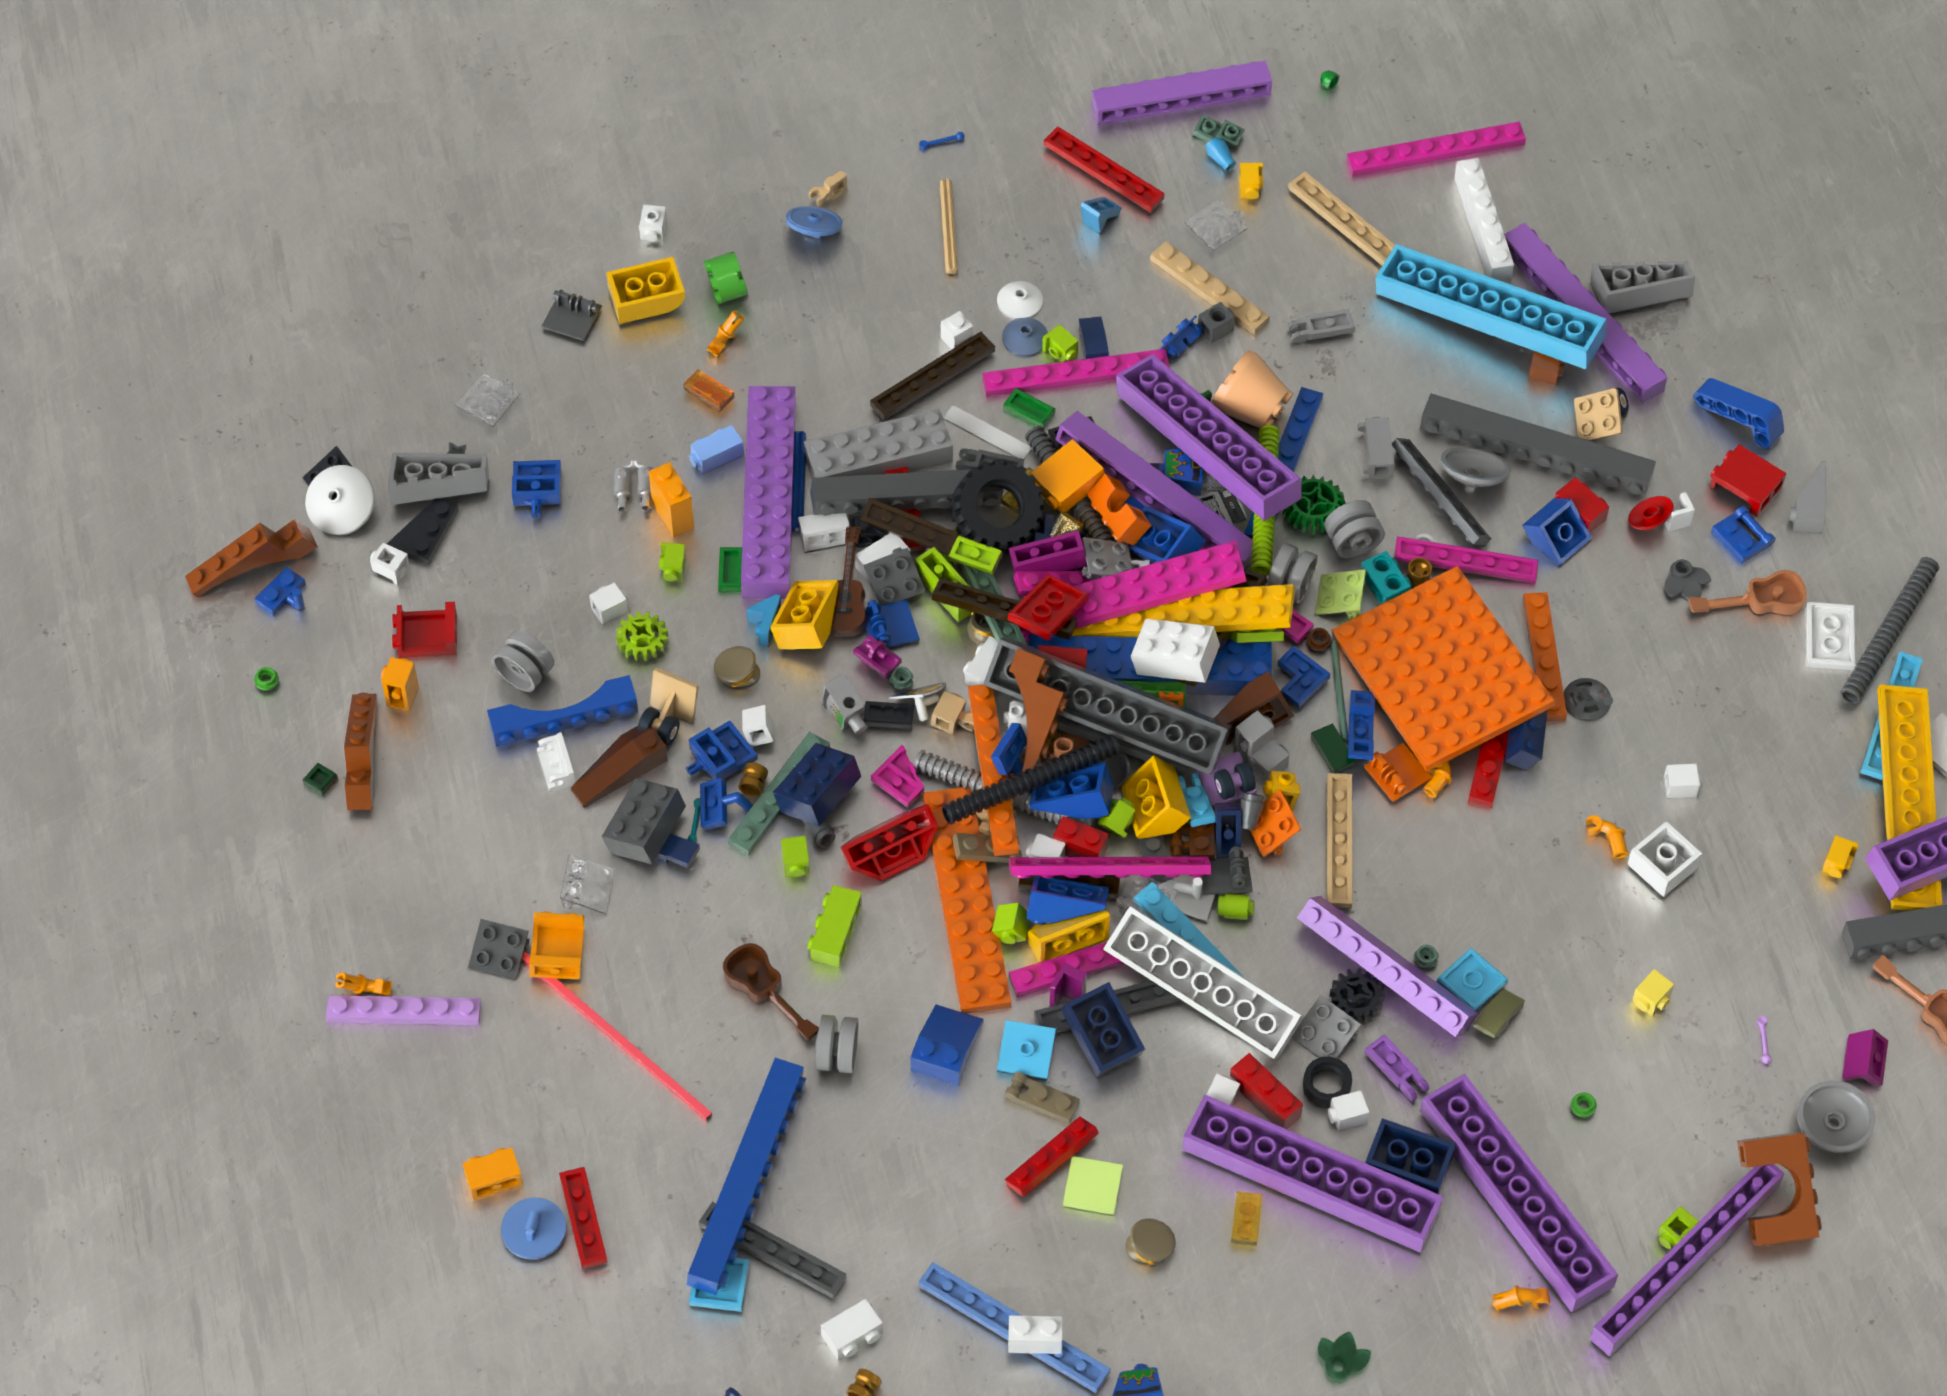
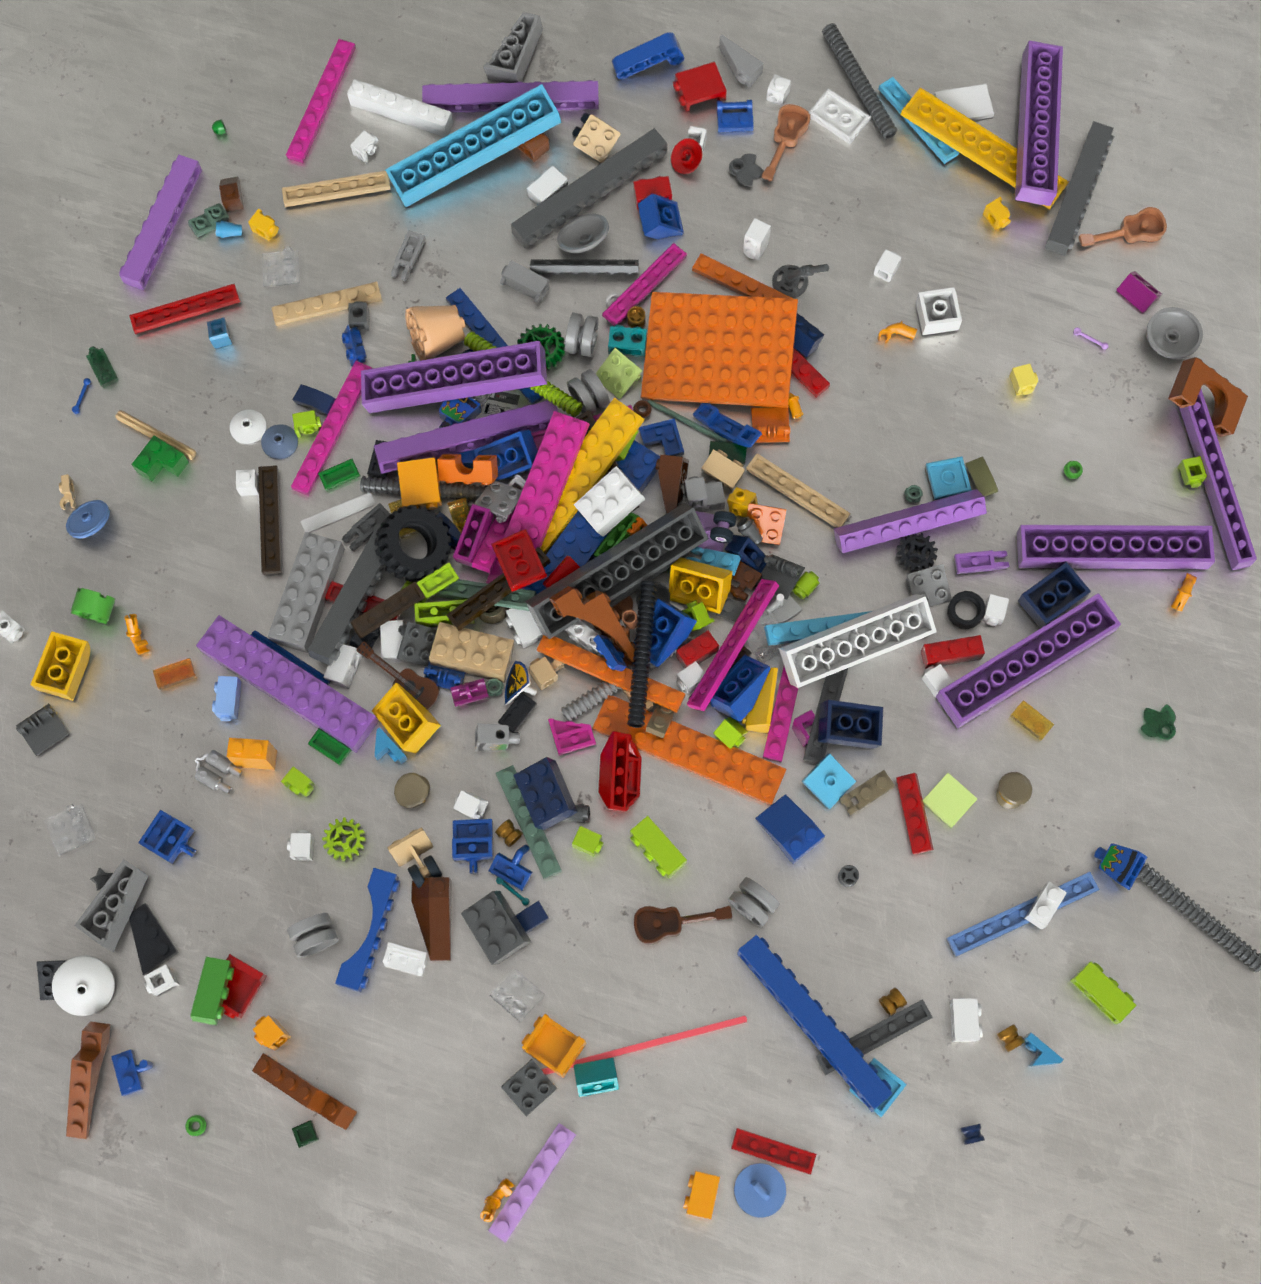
camera: 55 degrees left, 15 degrees up
none -> clear green hinge [86,346,118,386]
none -> green brick [131,436,189,482]
none -> bright green brick [190,957,234,1025]
none -> reddish brown slope [219,176,244,212]
none -> white brick [350,130,378,164]
none -> tan brick [429,622,514,683]
none -> white brick [527,166,568,206]
none -> teal panel [574,1058,619,1097]
none -> tan brick [701,449,745,491]
none -> white brick [743,218,771,260]
none -> white brick [767,74,791,106]
none -> dark grey wheel [838,865,859,887]
none -> pearl gold wheel [879,987,907,1016]

